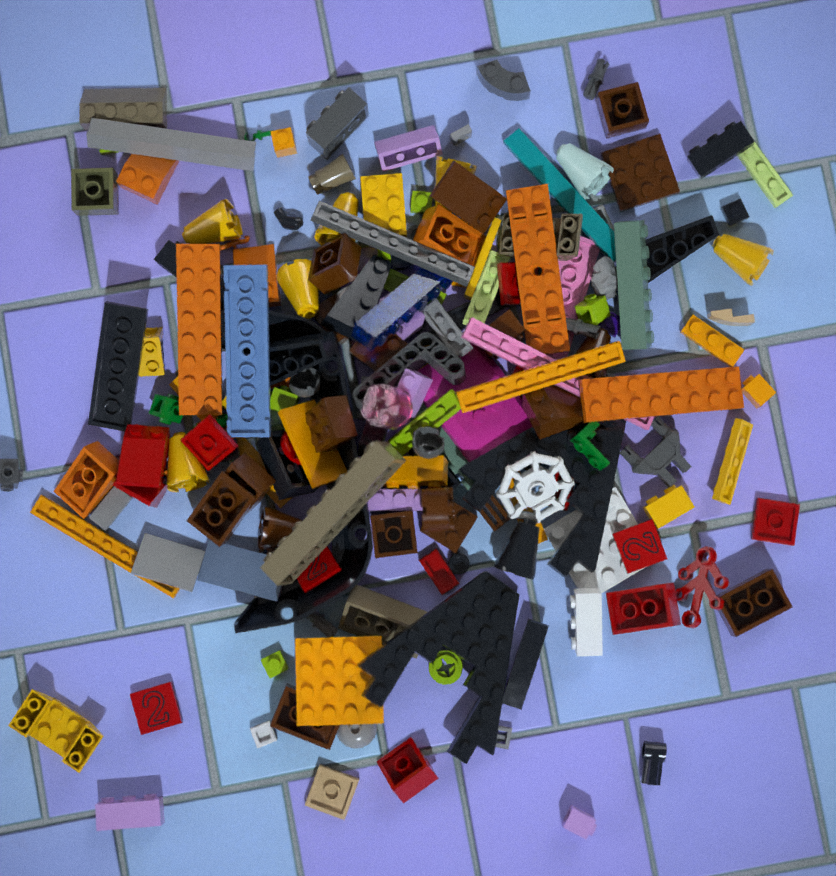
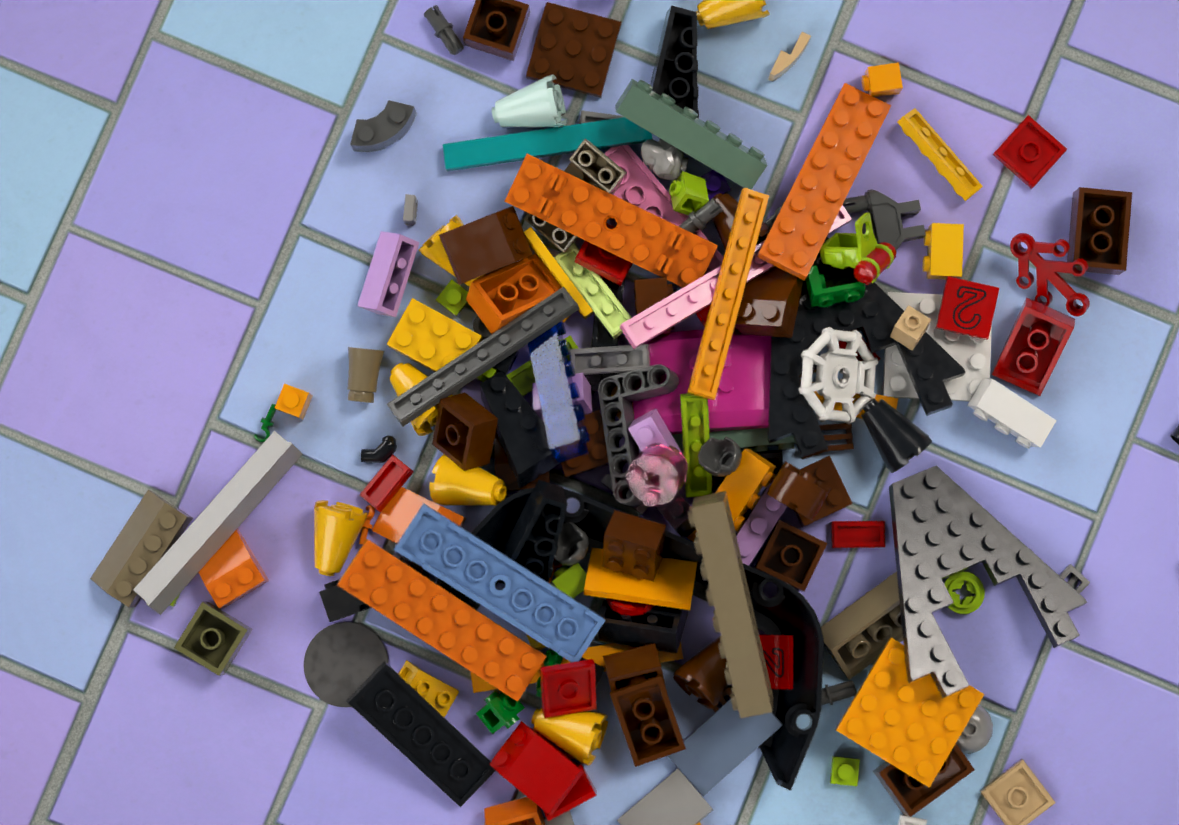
camera: 60 degrees left, 0 degrees up
dark grey brick [306,87,369,160] -> none
red slope [376,737,439,803] -> none
black tile [448,553,469,574] -> none
black slope [502,619,549,709] -> none
light orange plate [680,315,744,367] -> none
none -> flat silver sticker [304,622,388,707]
none -> red tile [360,454,414,513]
none -> lime piece [820,213,897,285]
none -> tan brick [890,305,931,351]

